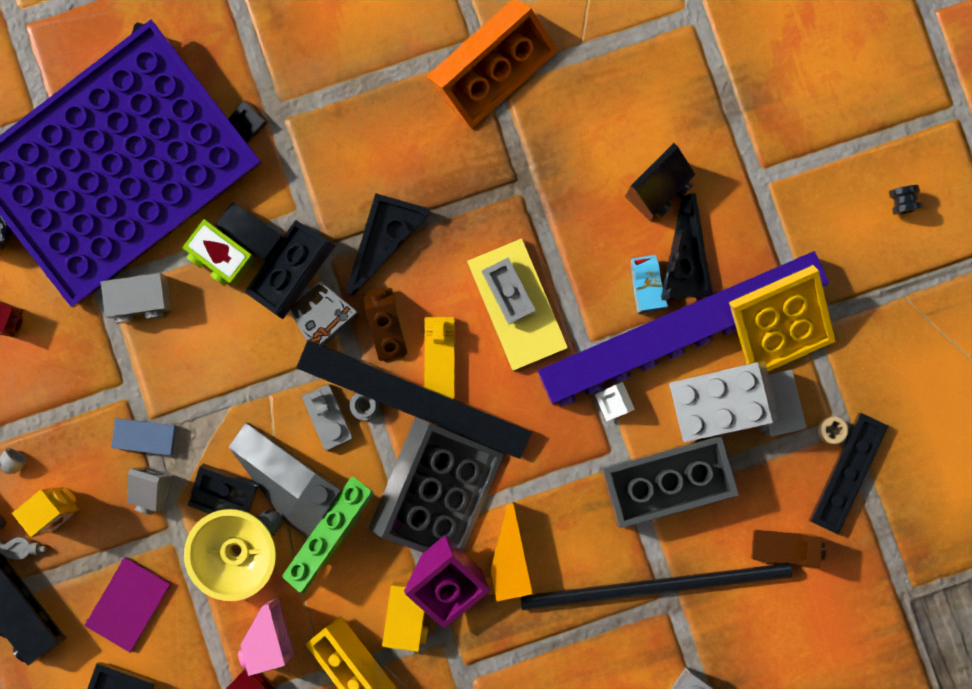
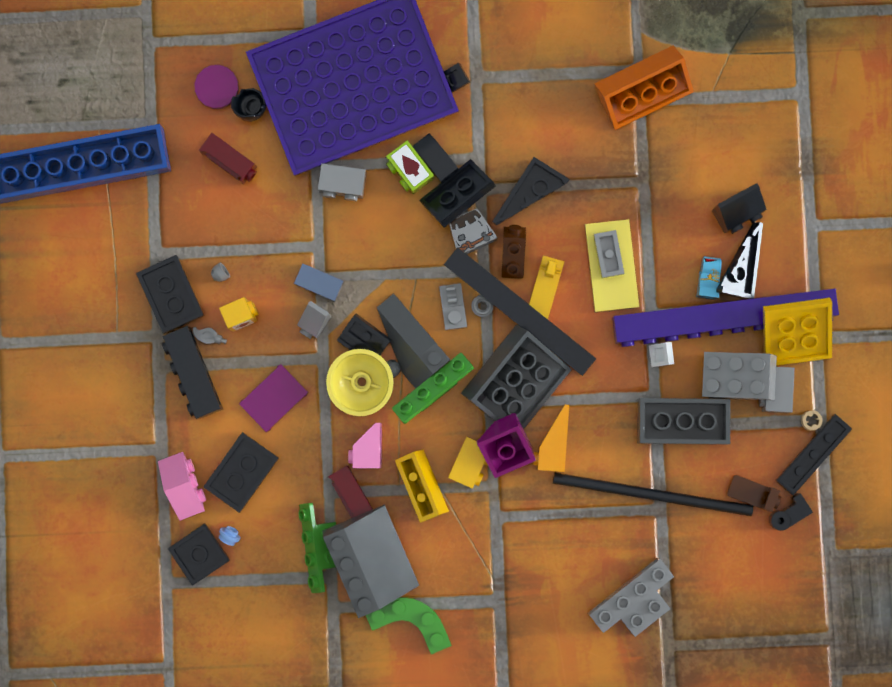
camera: 15 degrees right, 0 degrees up
none -> black leg [769,493,813,531]

